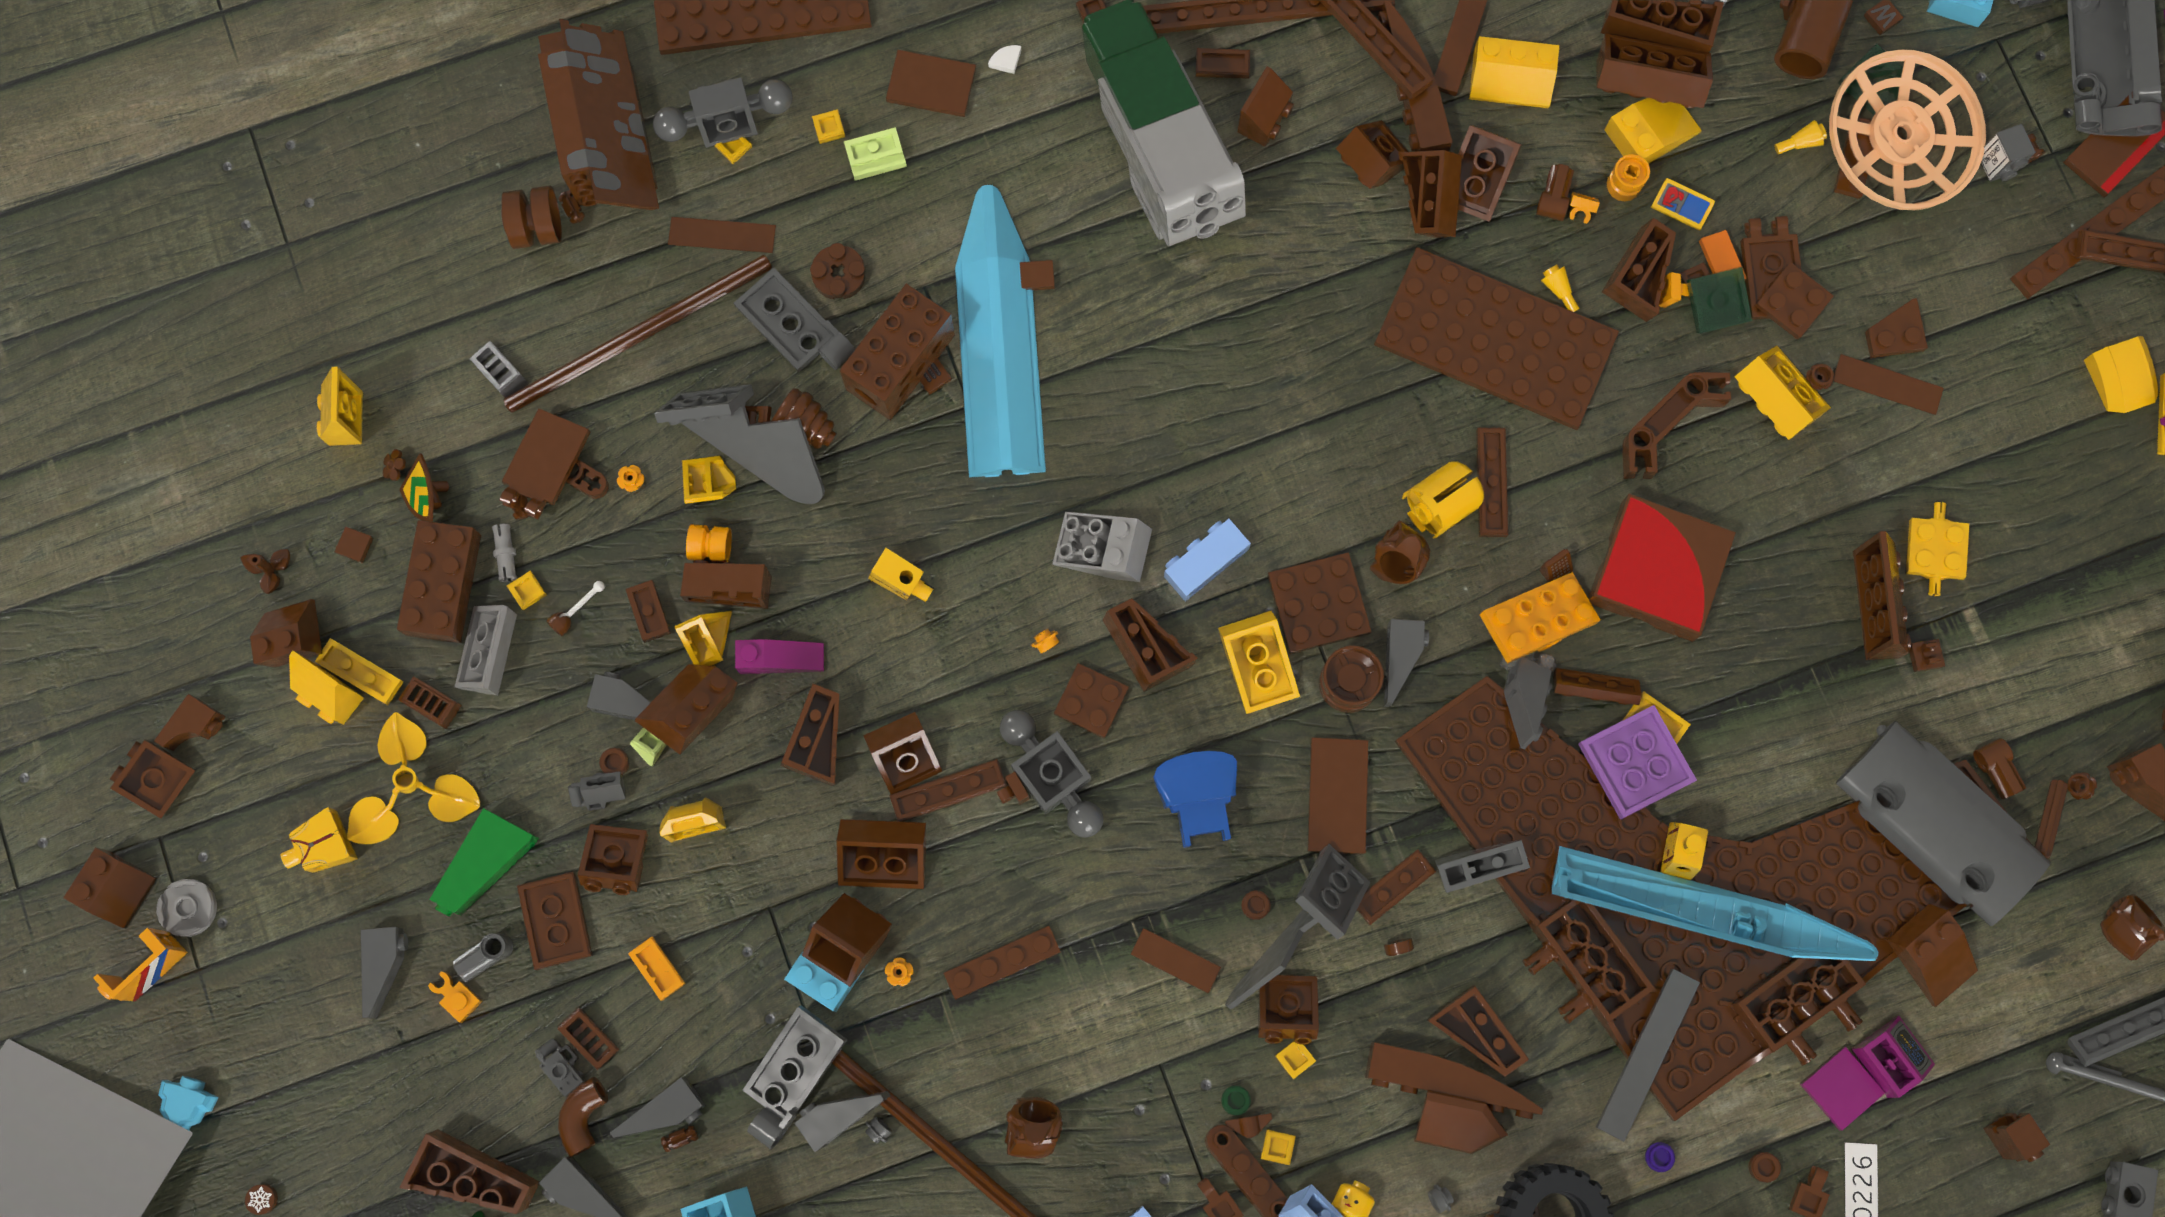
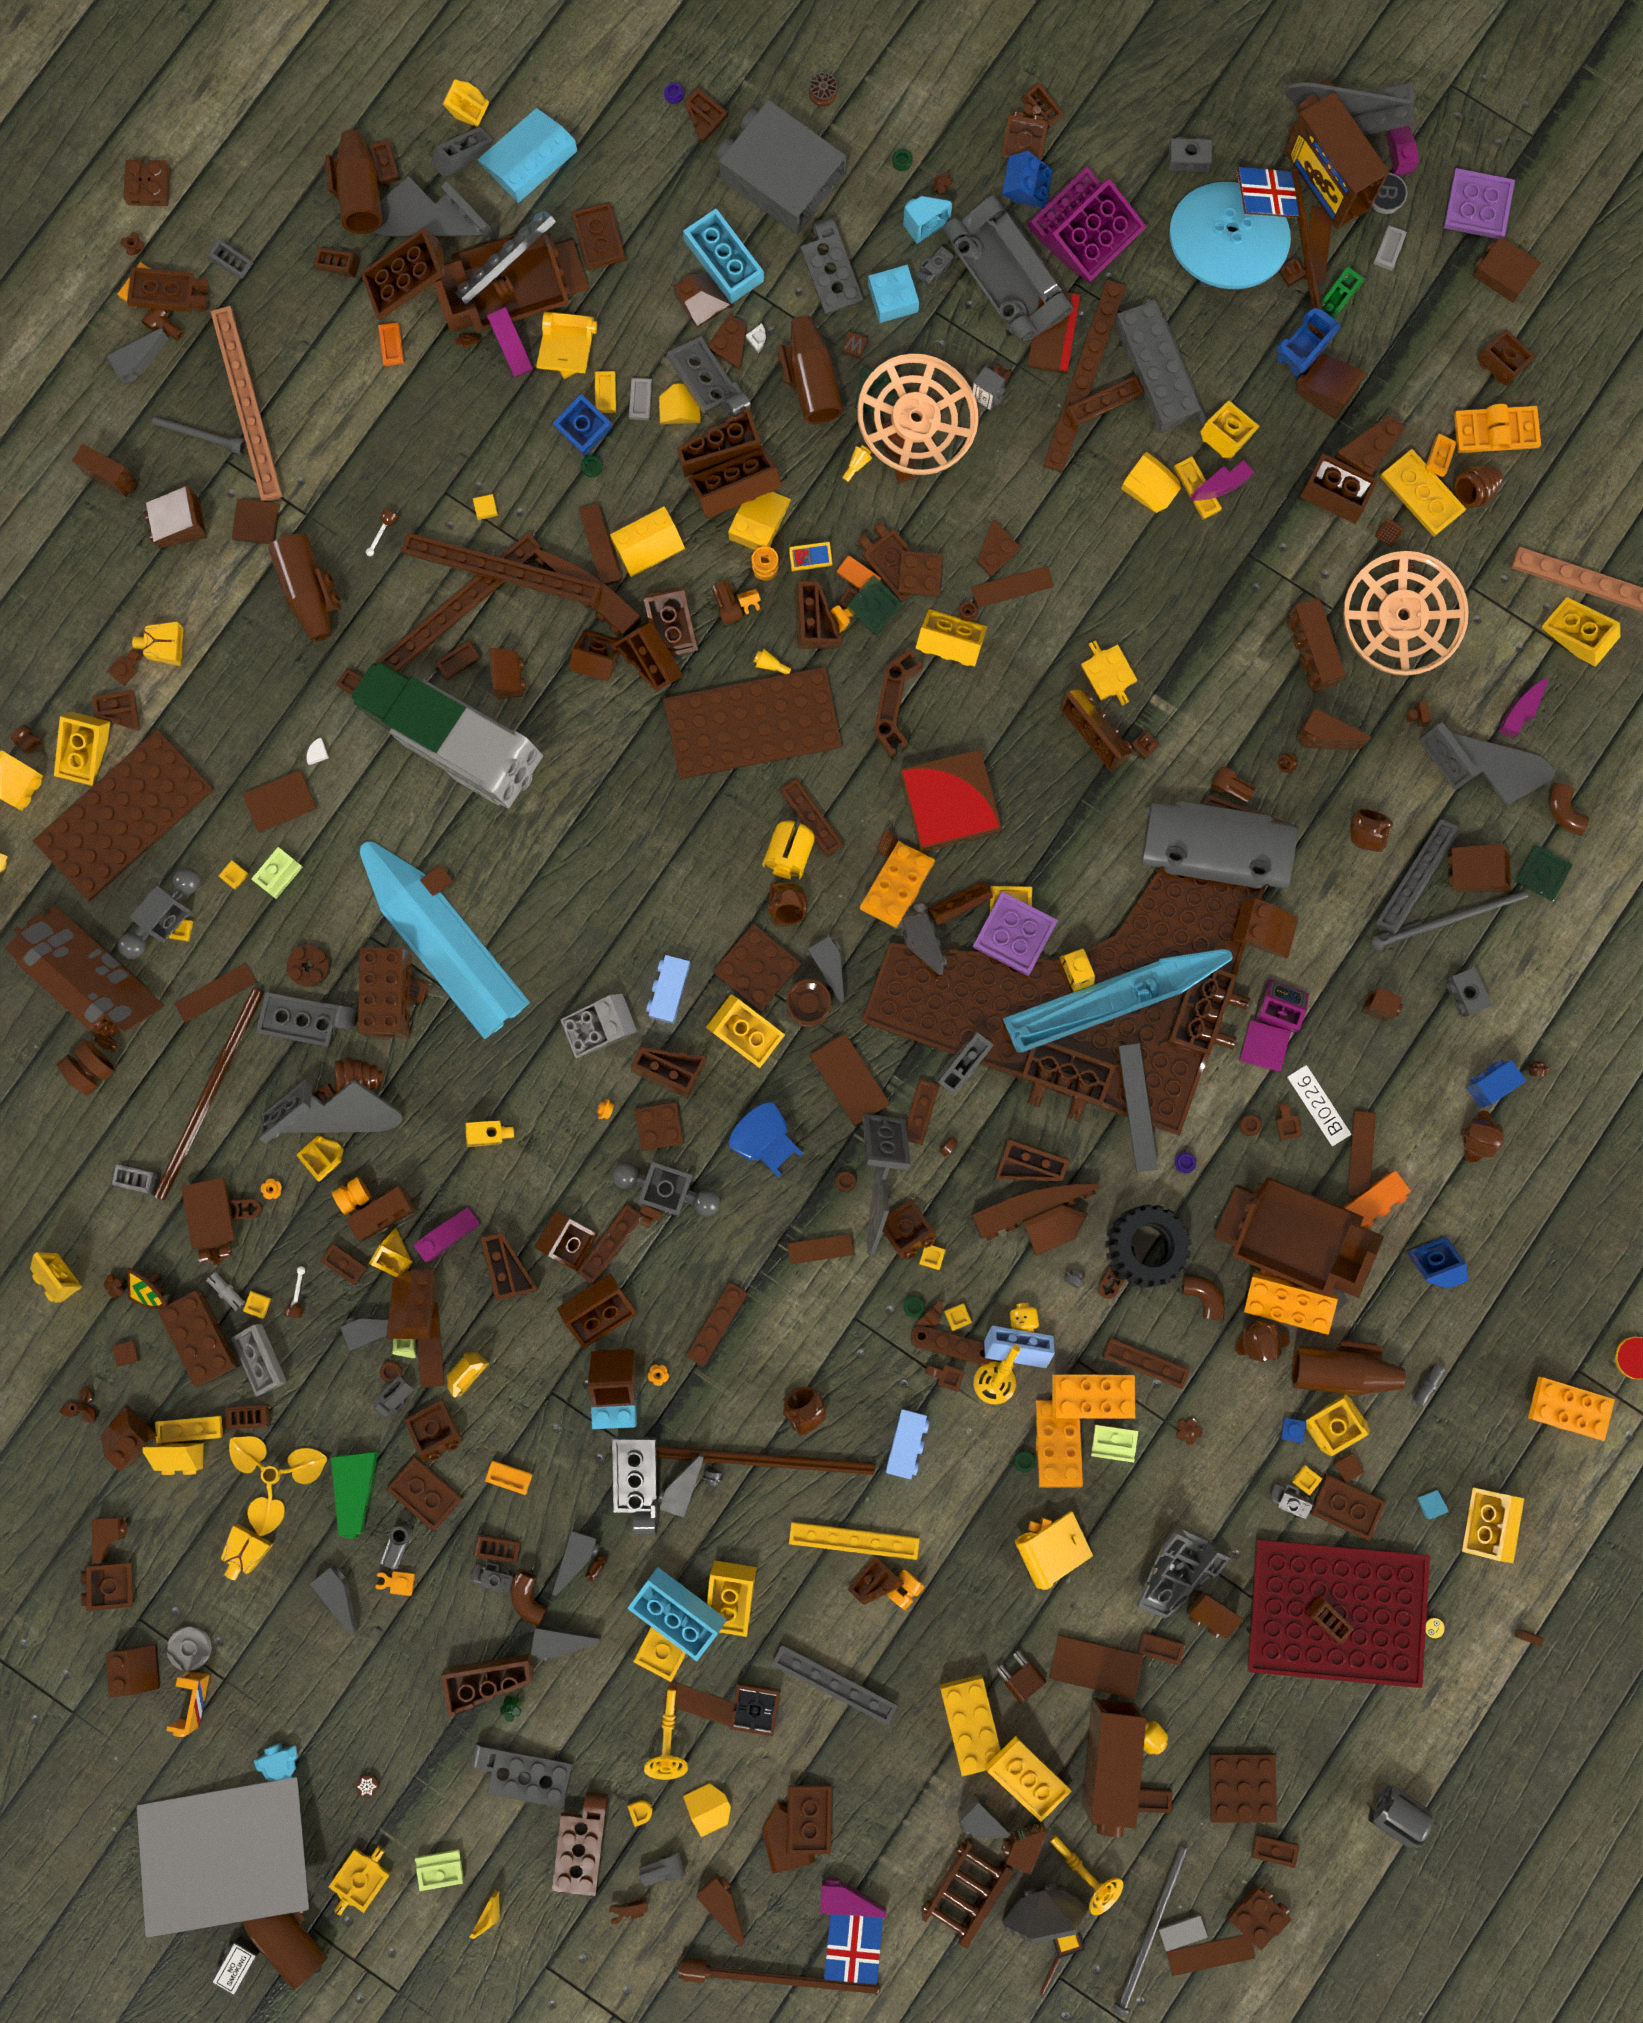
camera: 35 degrees left, 5 degrees up
reddish brown axle [2034,779,2068,859] -> none
none -> reddish brown sticker [417,1302,444,1388]

